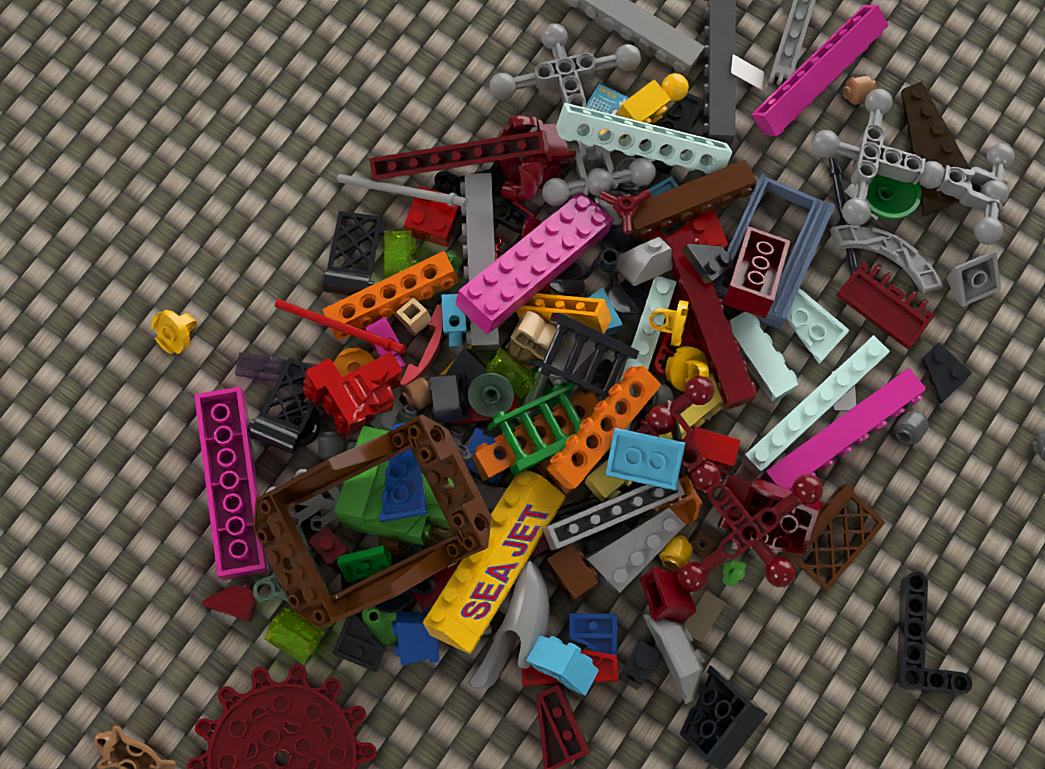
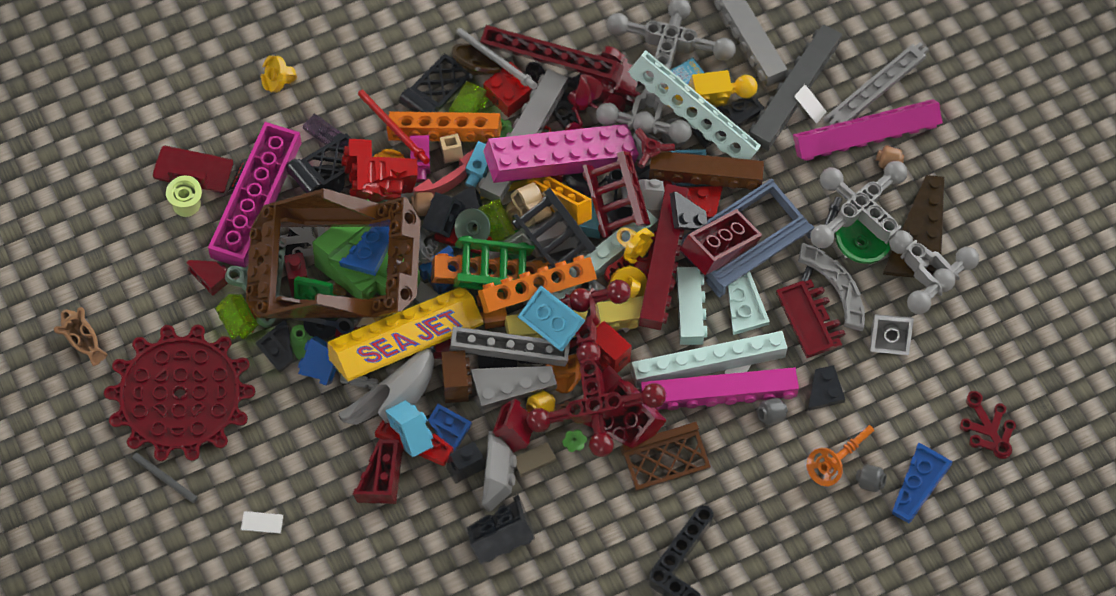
camera: 30 degrees right, 10 degrees down
none -> dark red bracket [152,145,234,193]
none -> yellowish green piece [166,175,202,217]
none -> black sticker [228,158,248,191]
none -> dark brown dish [451,43,502,75]
none -> dark red fence [583,151,651,238]
none -> orange dish [806,425,874,486]

